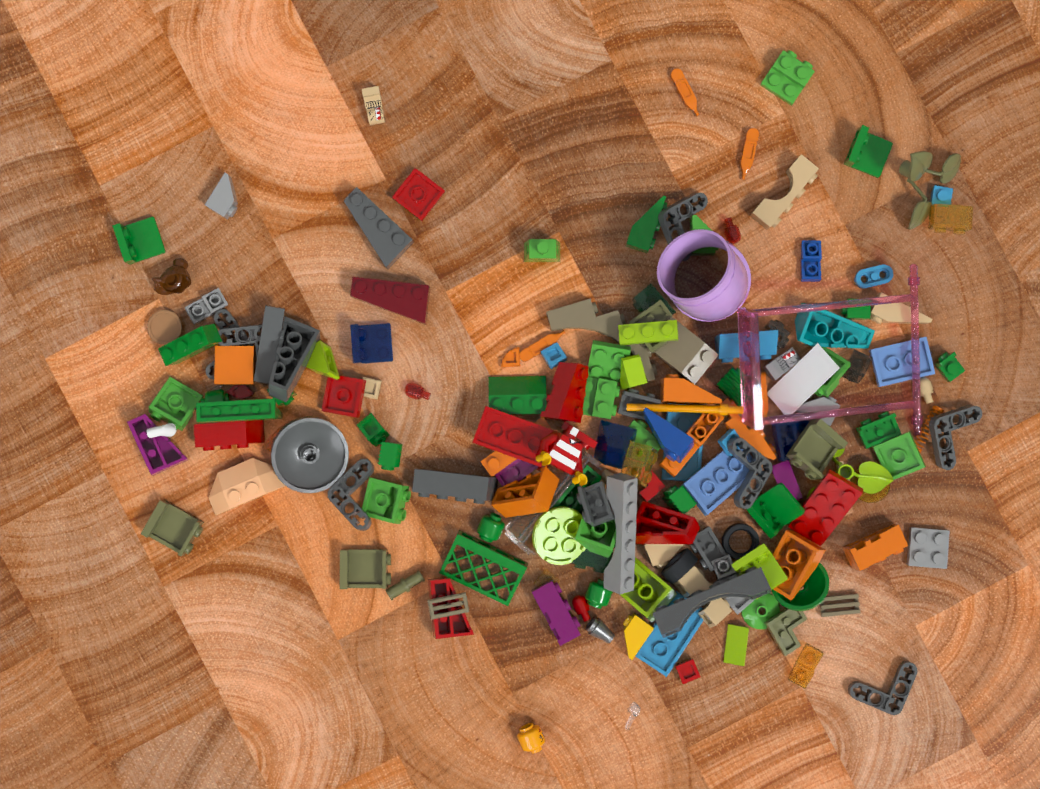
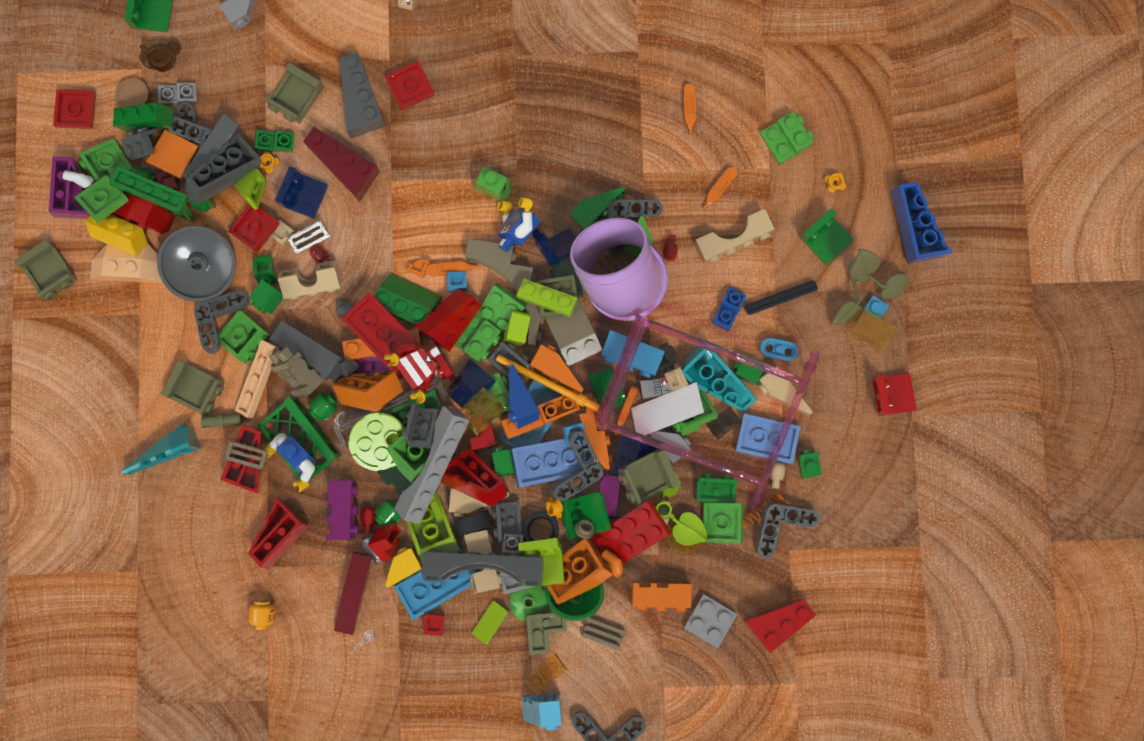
camera: 35 degrees right, 5 degrees down
none -> red plate [53,89,96,129]
none -> bright green plate [75,175,129,223]
none -> yellow brick [85,214,148,256]
none -> dark grey bracket [121,127,157,161]
none -> teal wedge [121,424,201,475]
none -> light nougat plate [235,340,280,418]
none -> red wedge [248,498,309,569]
none -> green slope [255,130,295,152]
none -> light orange plate [260,152,279,174]
none -> torso [262,433,317,492]
none -> olive panel [265,63,324,124]
none -> dark tan hips [269,346,323,397]
none -> tan arch [278,260,341,300]
none -> tile [287,219,330,254]
none -> dark red slope [334,551,372,635]
none -> dark grey tile [336,299,353,324]
none -> dark grey tile [339,359,360,378]
none -> red piece [368,522,401,562]
none -> torso [497,197,541,252]
none -> medium azure wedge [521,693,562,730]
none -> clear blue bracket [531,227,577,266]
none -> light orange plate [546,497,563,518]
none -> dark tan plate [574,520,594,539]
none -> orange arm [601,549,623,577]
none -> tan tile [664,367,688,391]
none -> red wedge [743,599,816,653]
none -> black axle [745,280,818,315]
none -> light orange plate [824,172,846,193]
none -> red bracket [871,373,917,416]
none -> blue wedge [891,182,952,264]

